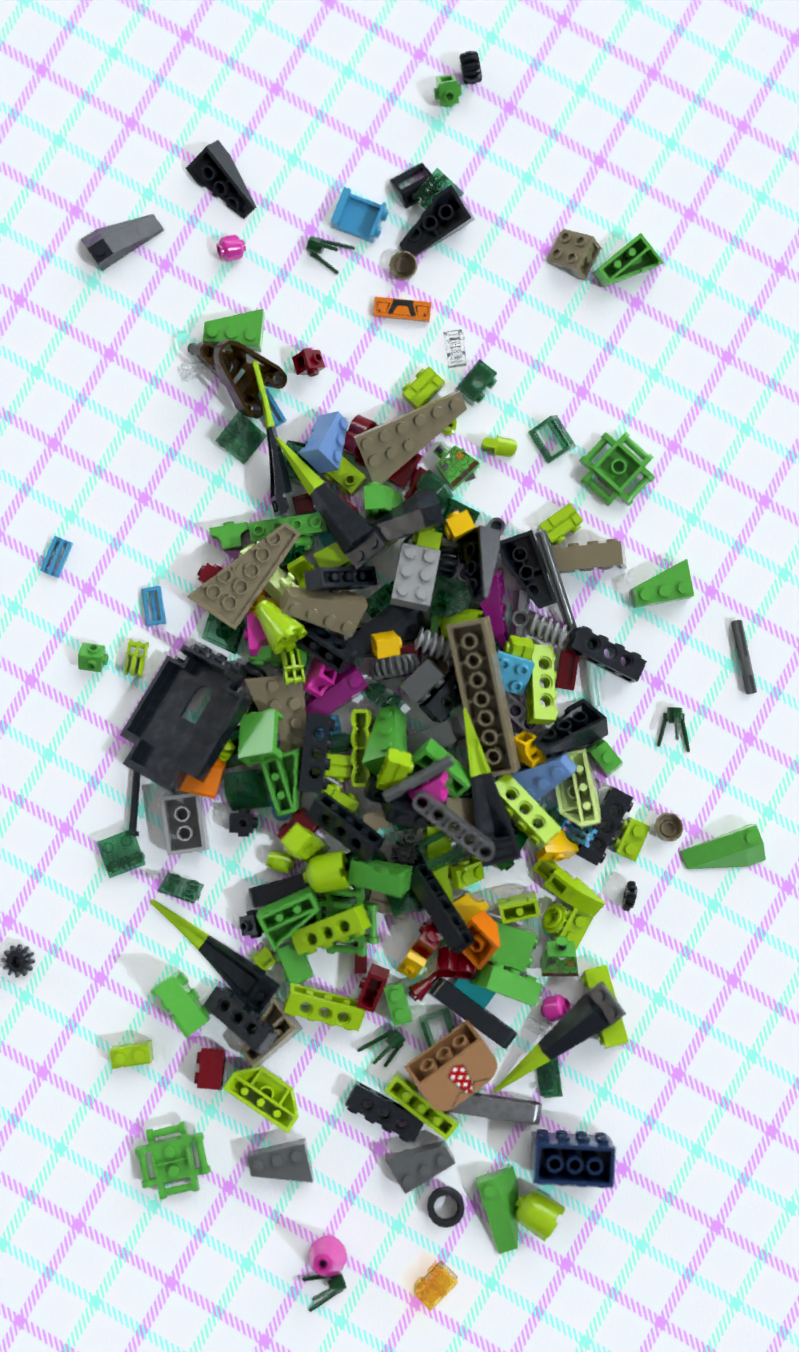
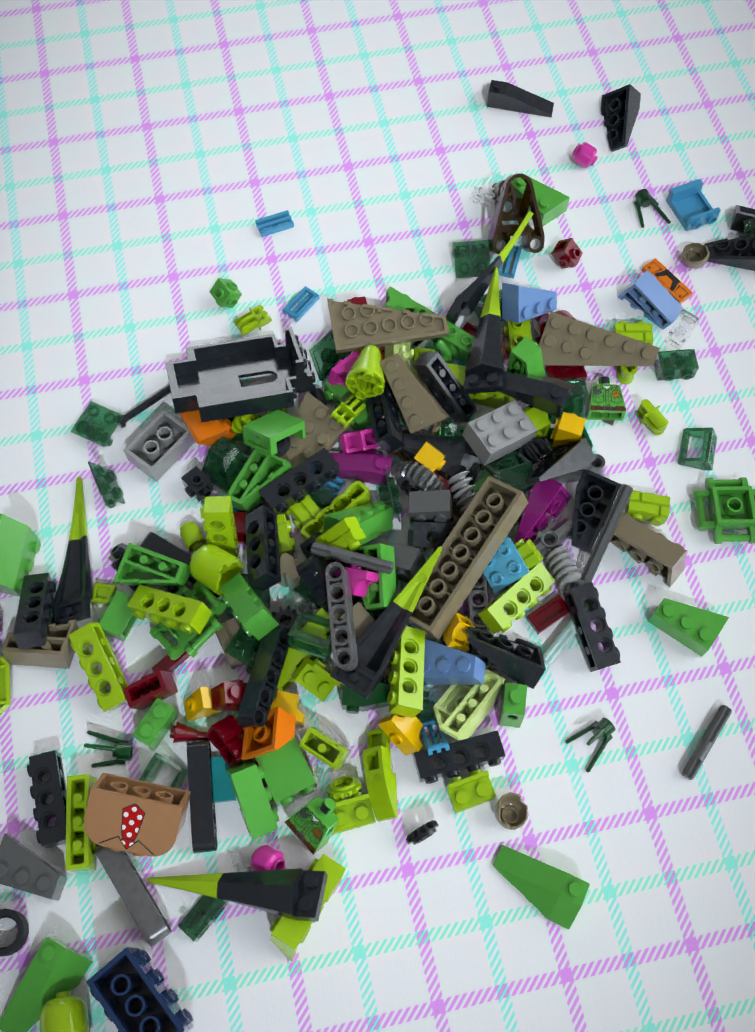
camera: 50 degrees right, 20 degrees down
none -> medium blue wedge [618,270,685,330]

